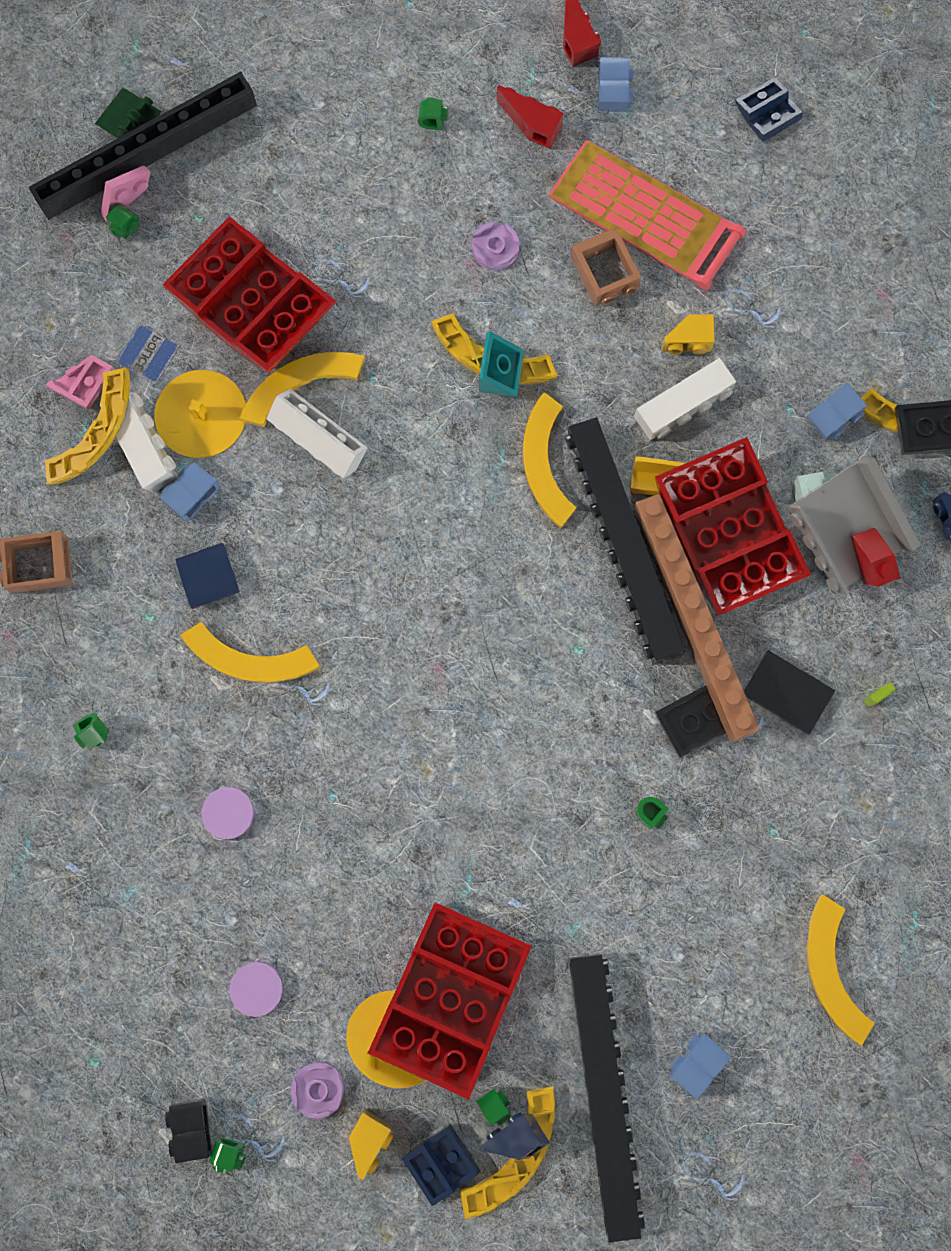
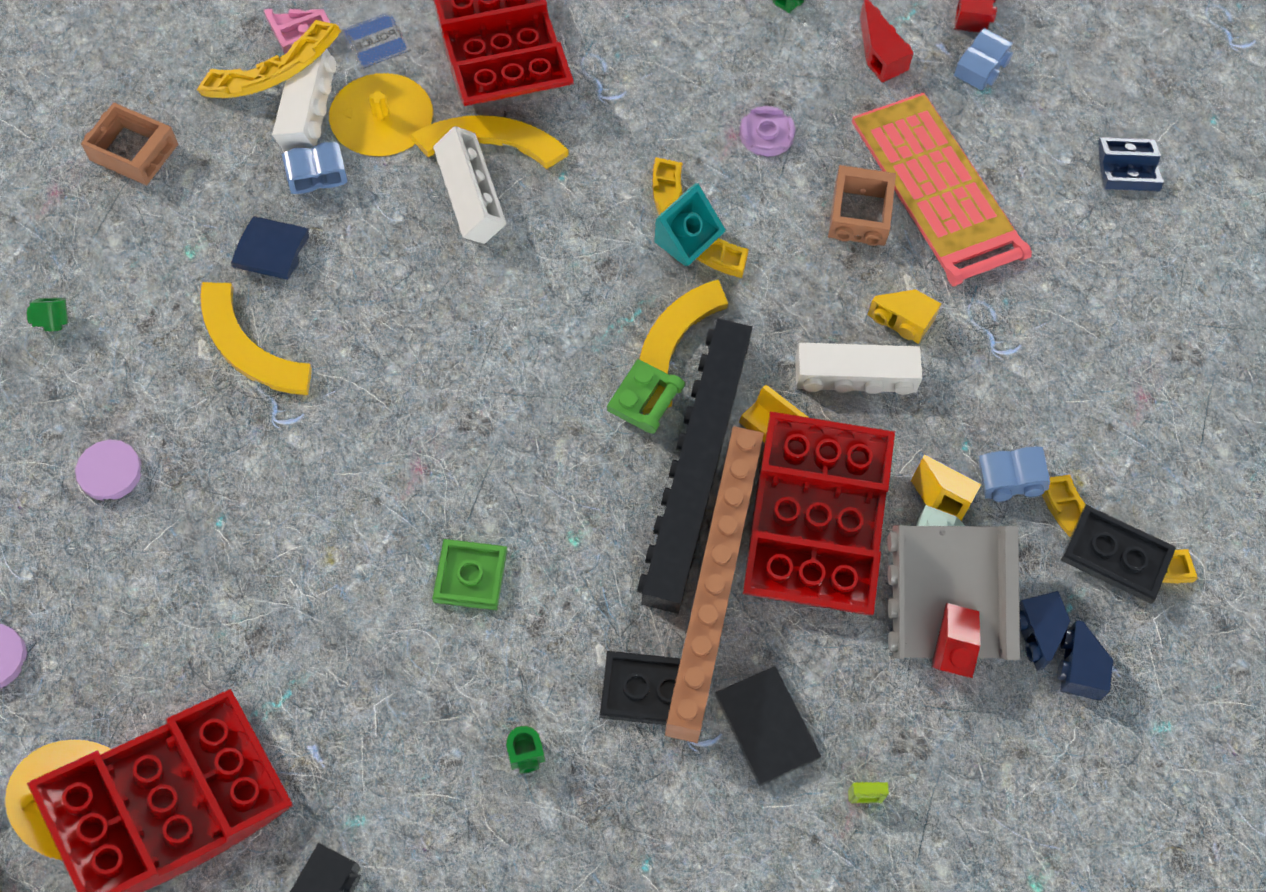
camera: 30 degrees right, 15 degrees down
none -> bright green tile [432,539,508,611]
none -> bright green plate [607,359,685,434]
none -> yellow slope [911,454,981,521]
none -> dark blue slope [1019,591,1071,671]

